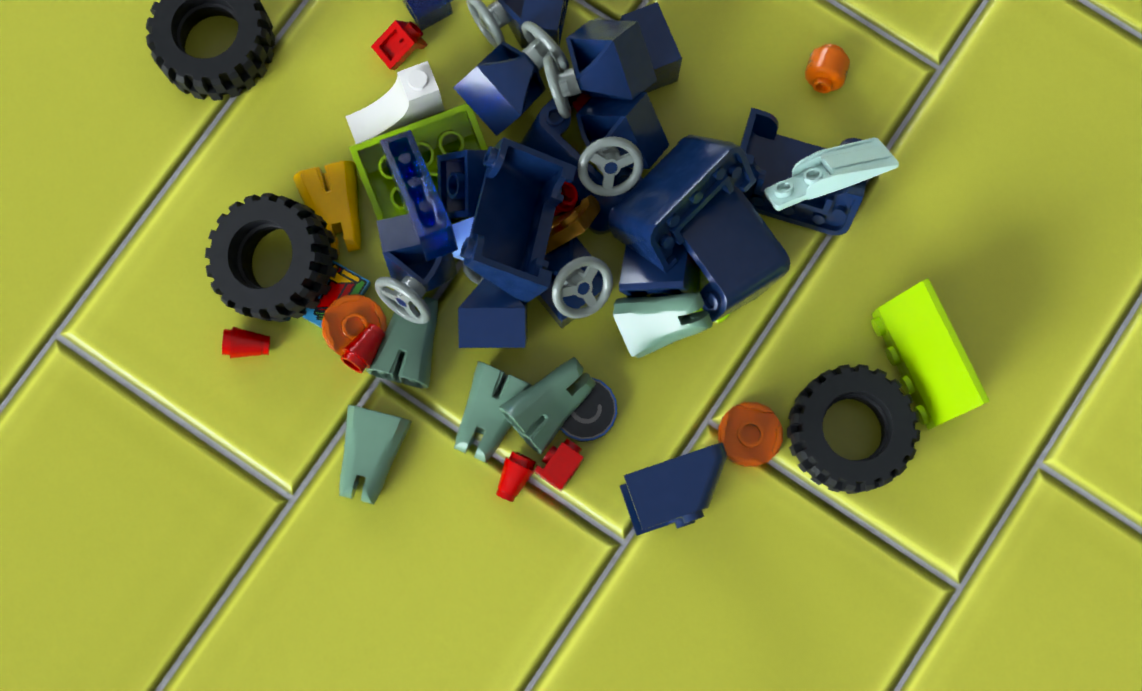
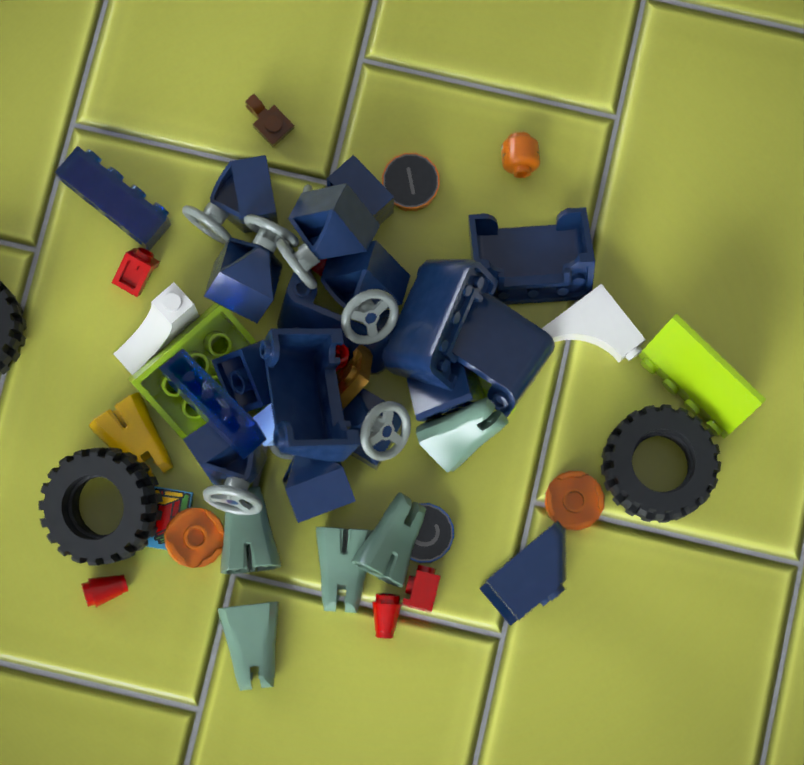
camera: 25 degrees left, 0 degrees up
red cone [340,323,385,373] -> none
light aqua piece [764,137,899,211] -> none
none -> black tile [382,153,439,211]
none -> white arch [542,284,646,363]

